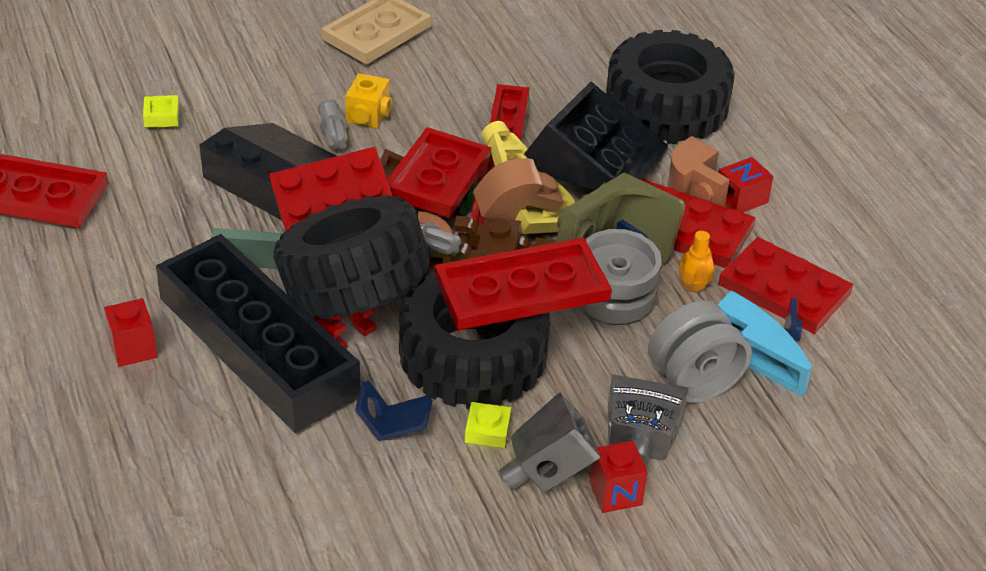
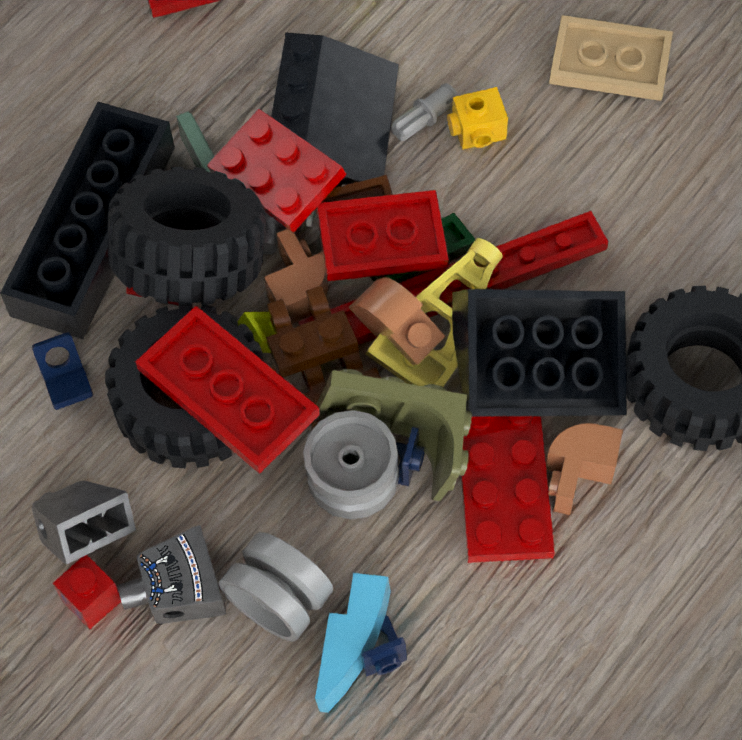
camera: 65 degrees right, 20 degrees up
red brick [104,298,157,367] -> none
light grey axle [419,222,462,256] -> none
neon yellow plate [465,402,511,448] -> none
light orange piece [679,231,715,292] -> none
red brick [718,157,774,213] -> none
red plate [718,237,853,335] -> none

